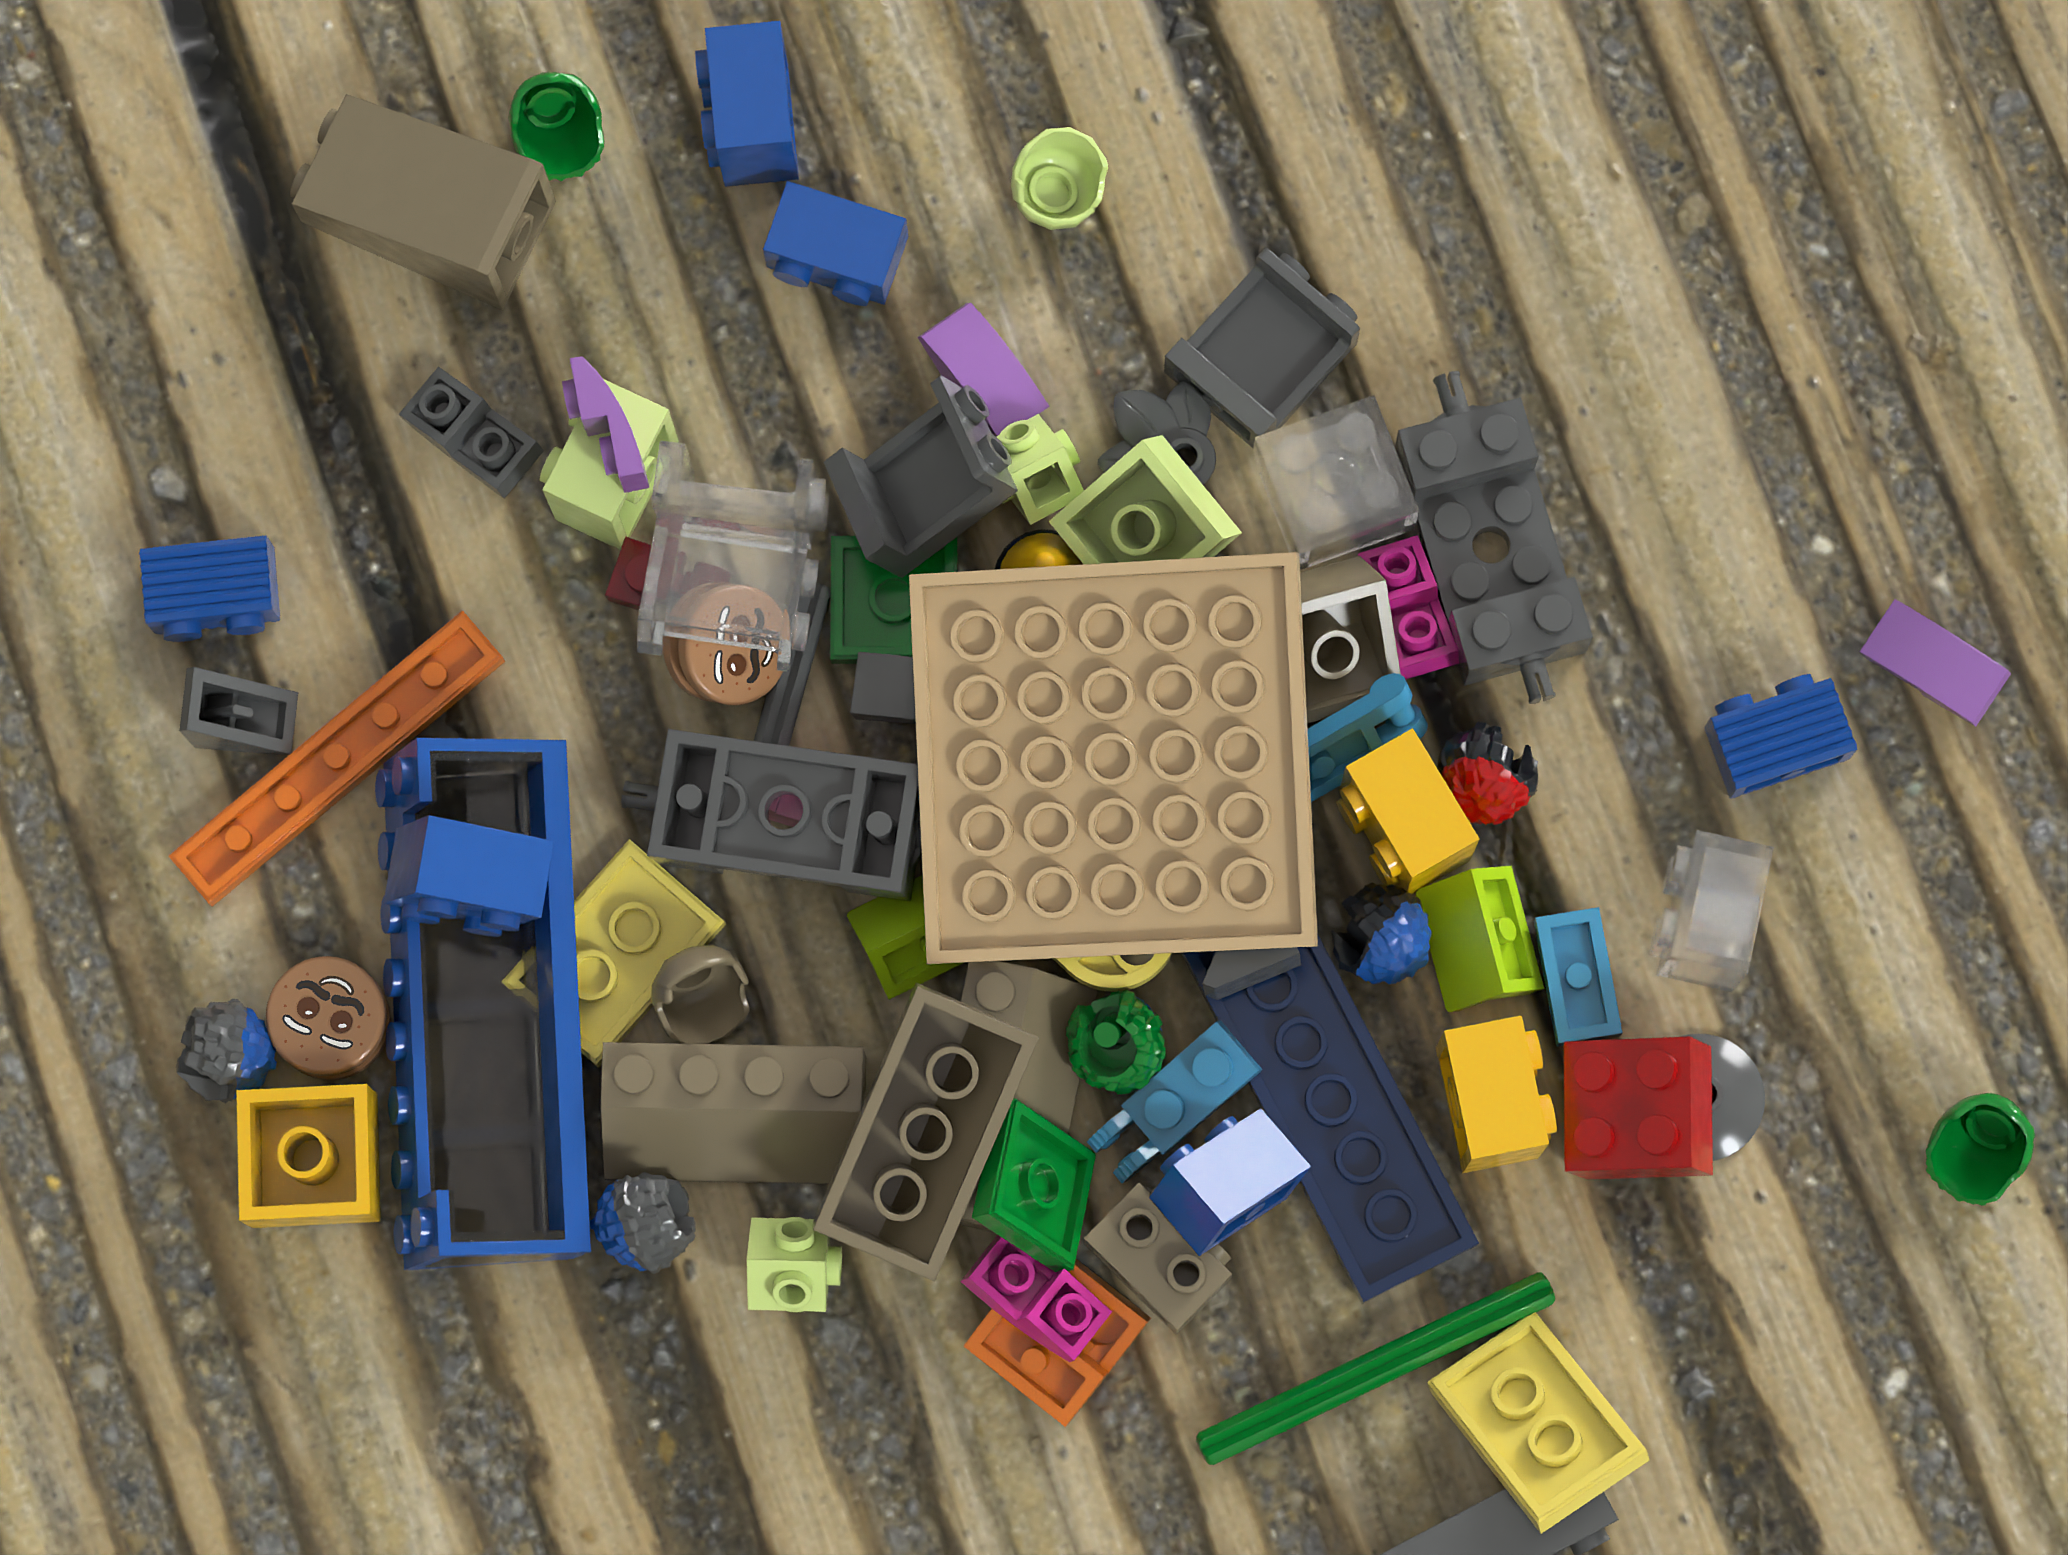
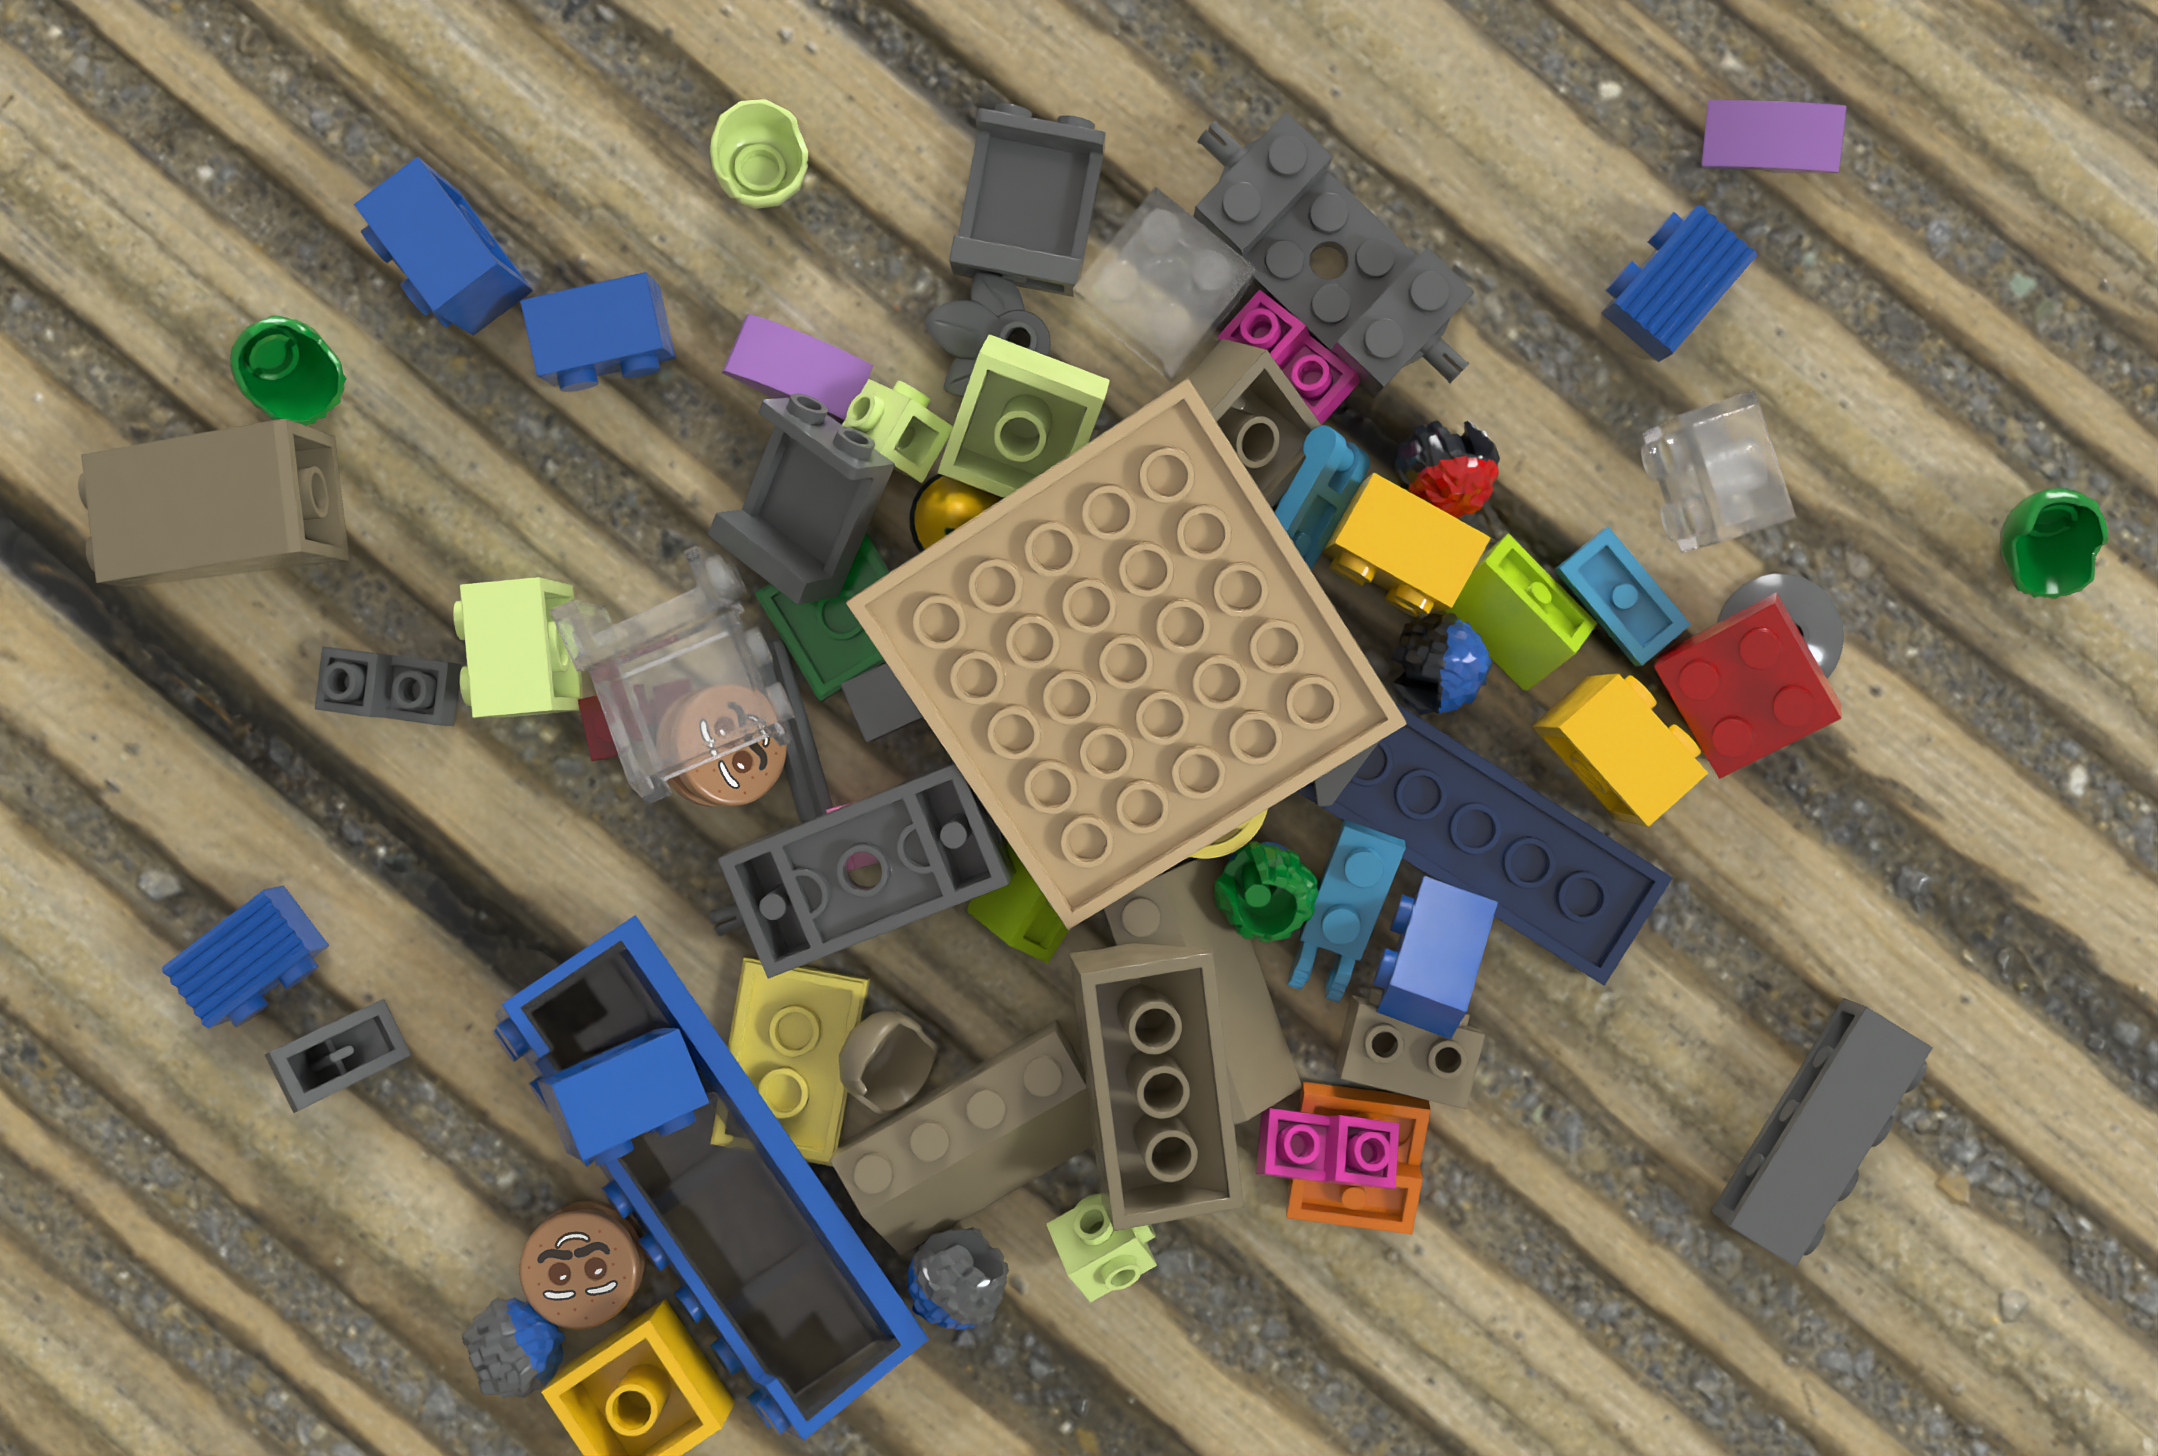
camera: 30 degrees left, 10 degrees up
orange tile [169,610,505,907] -> none
medium lavender slope [562,356,650,493] -> none
green tile [972,1098,1096,1272] -> none
green axle [1196,1272,1556,1465] -> none
light yellow tile [1427,1312,1650,1534] -> none

